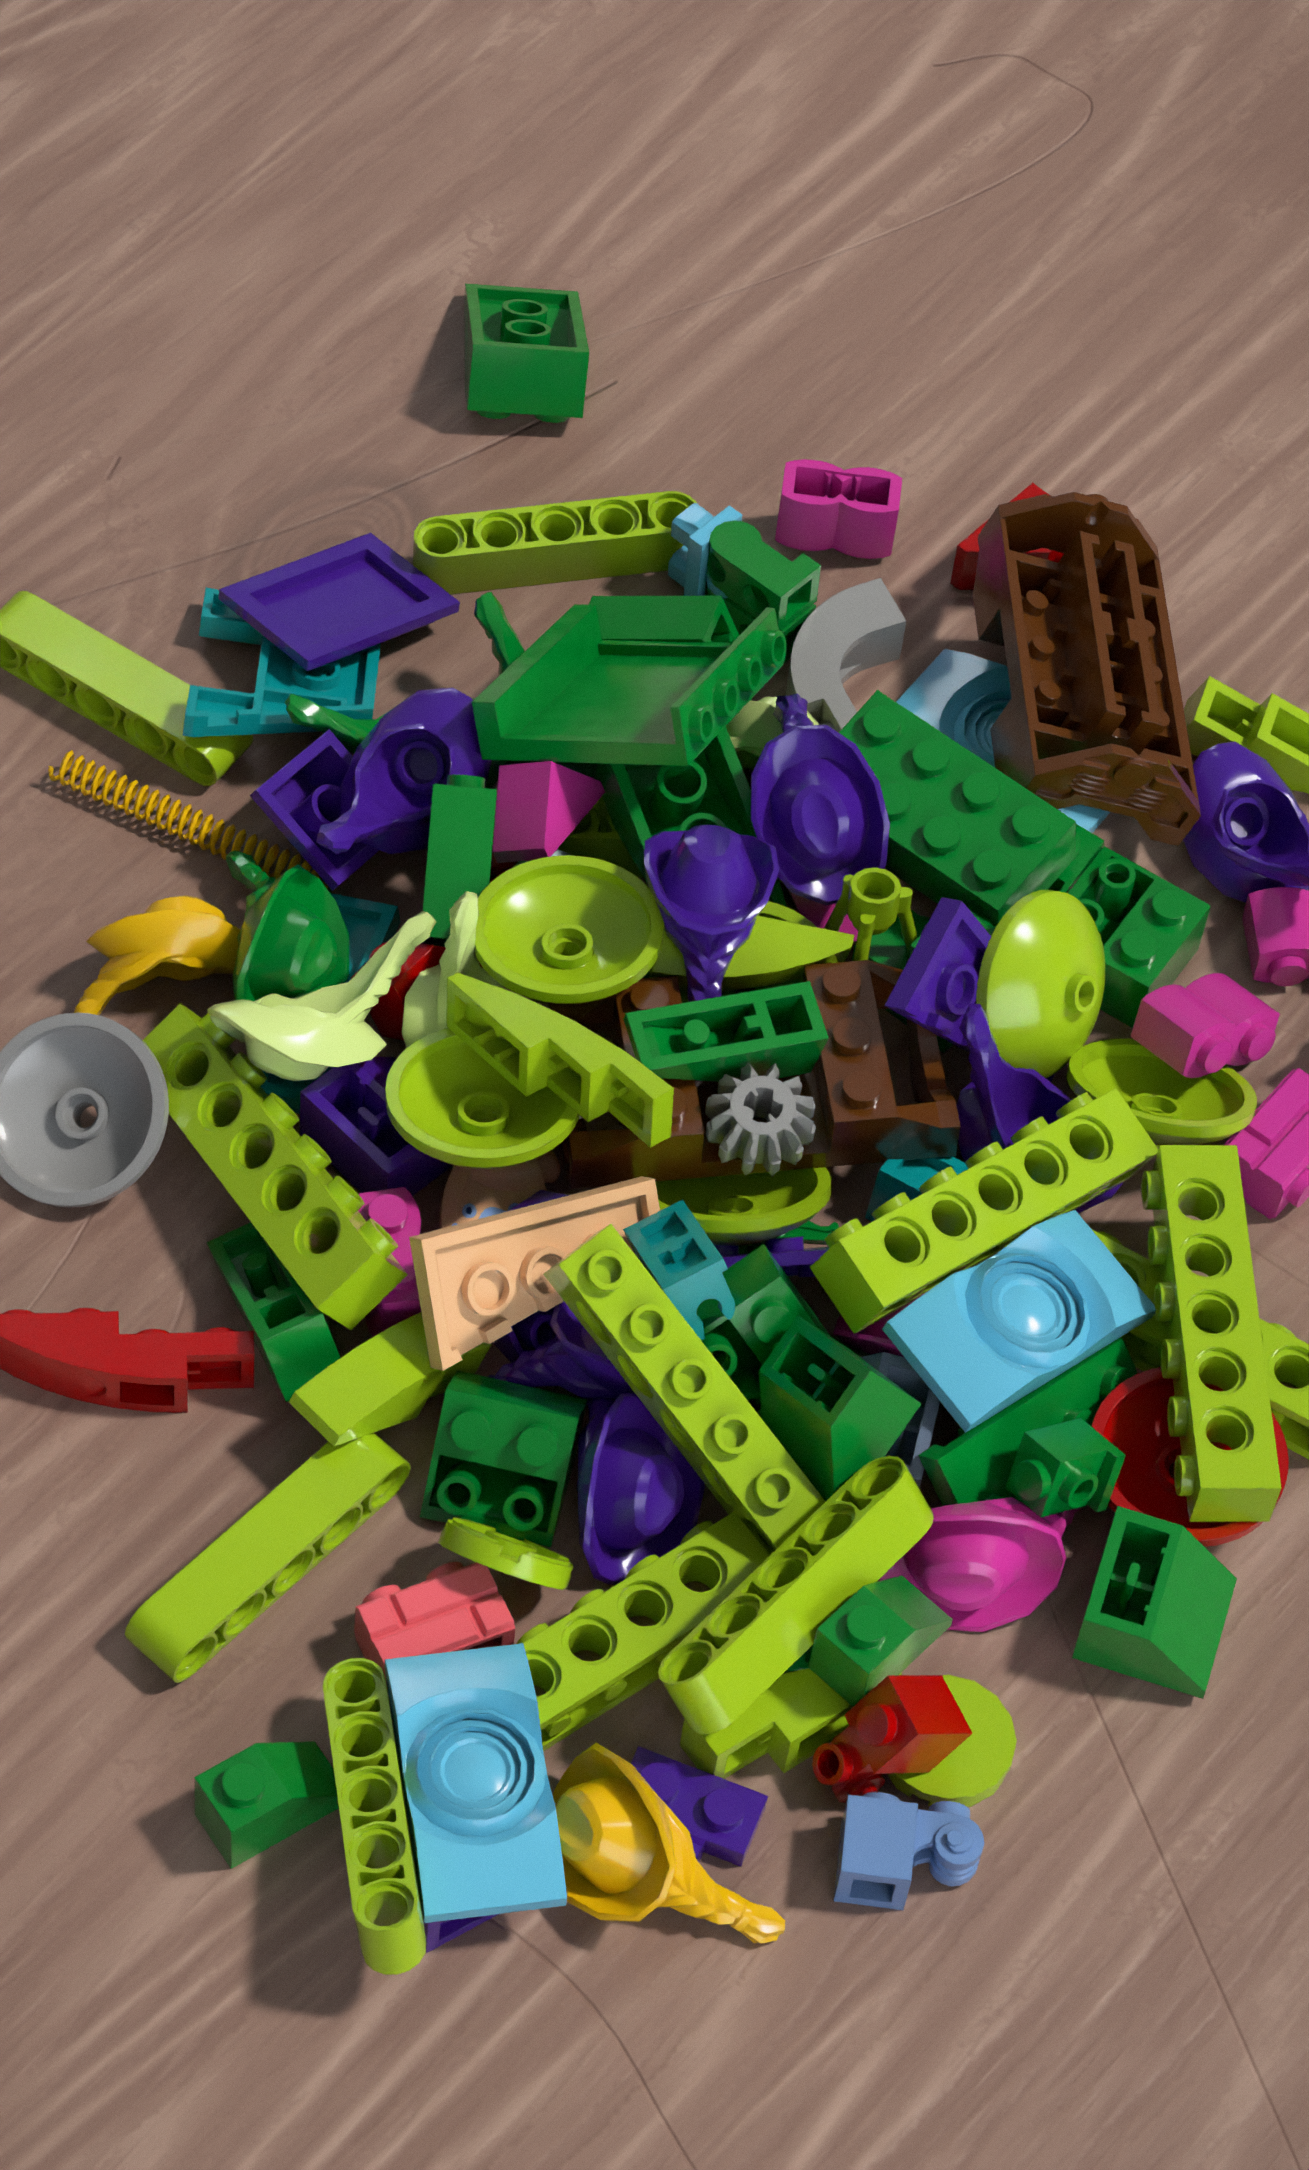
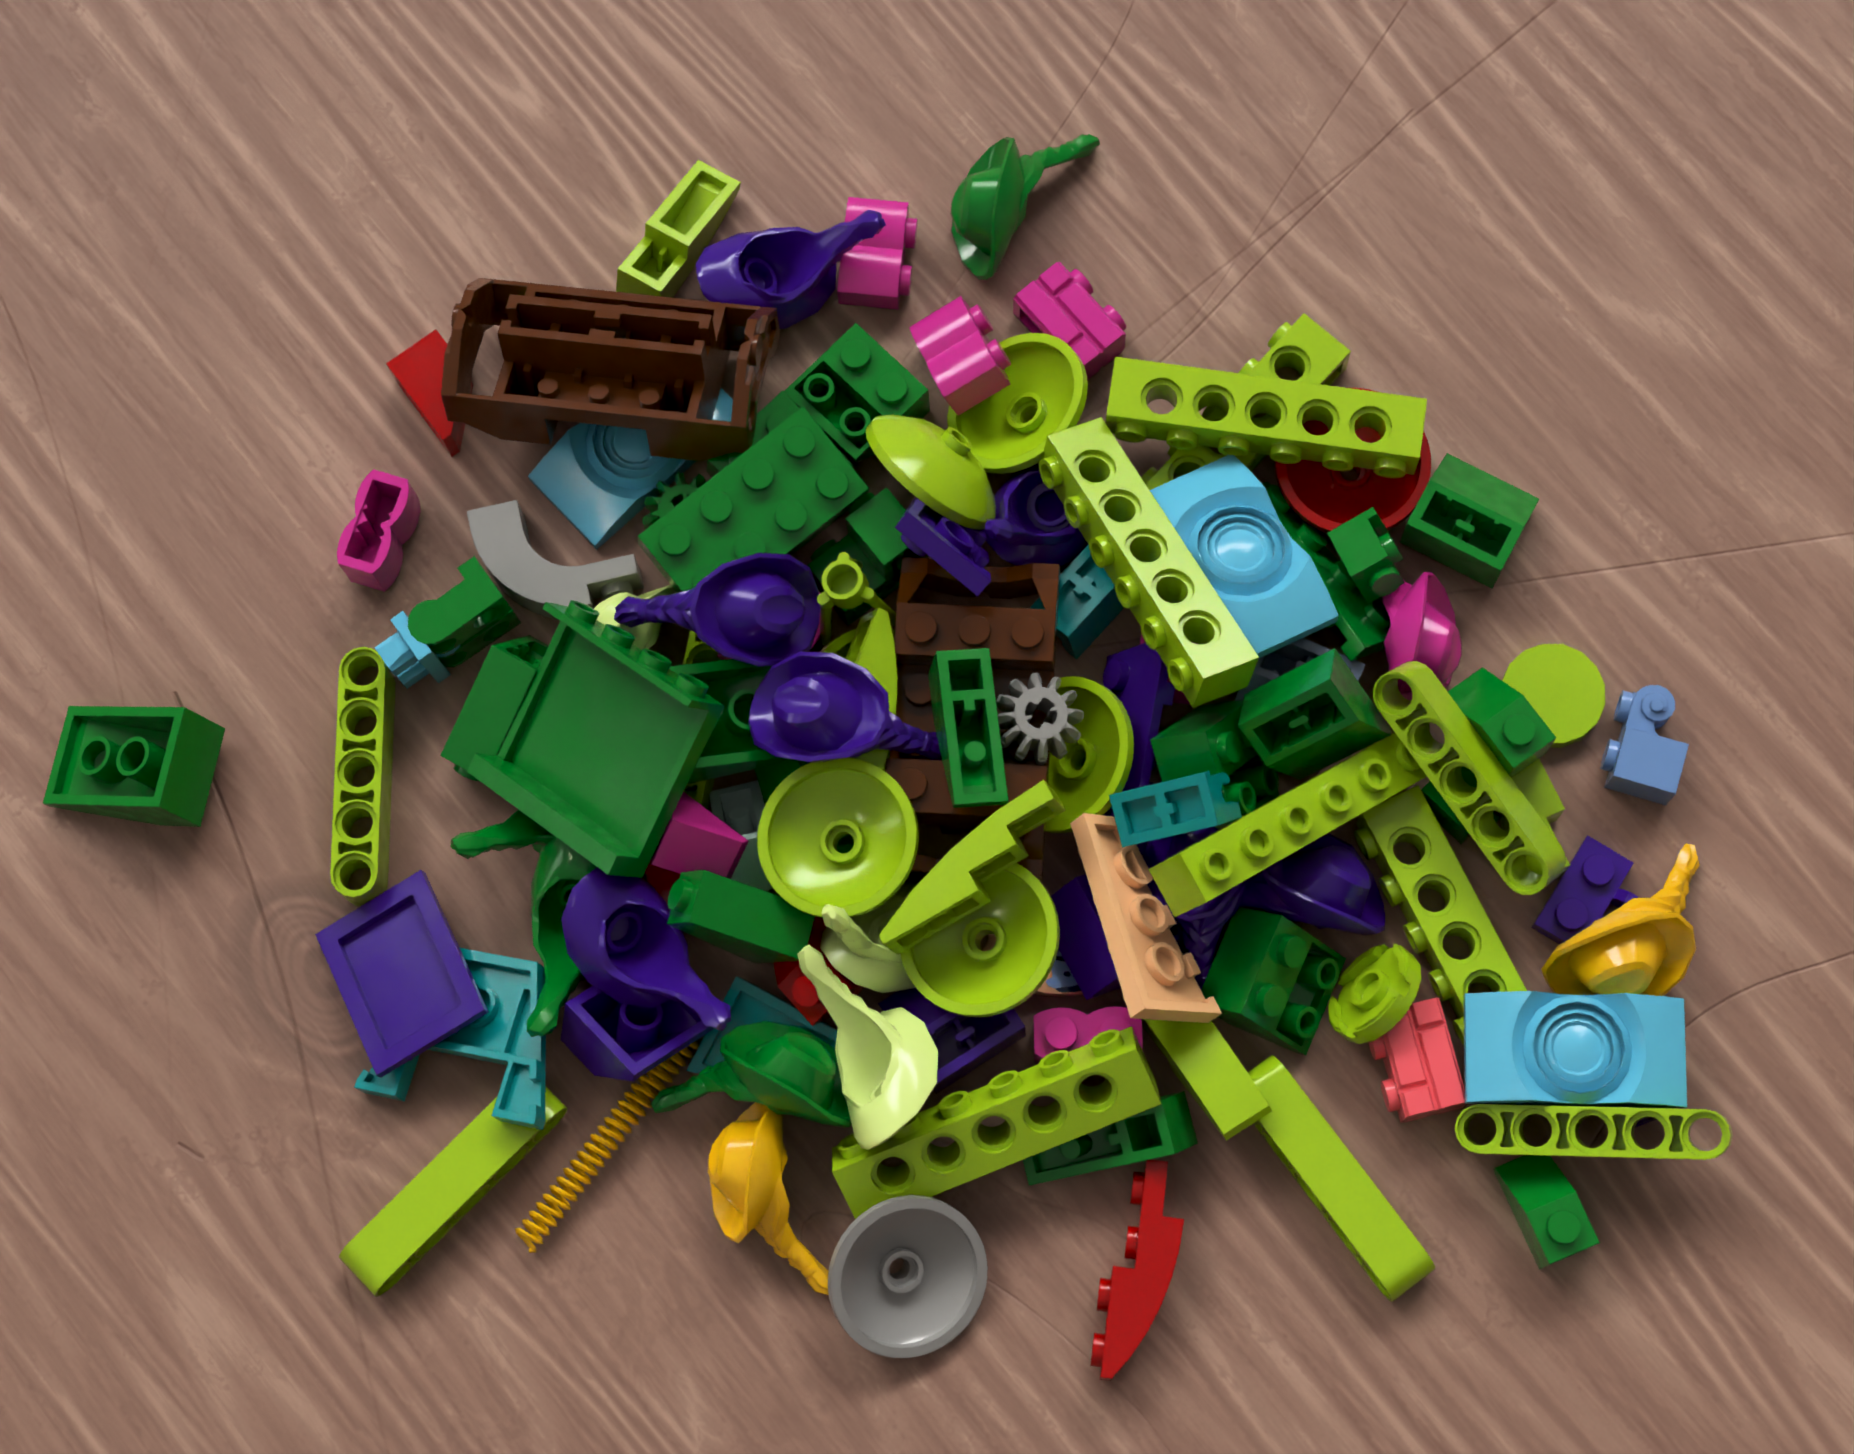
camera: 65 degrees left, 20 degrees up
red brick [812,1675,973,1803] -> none

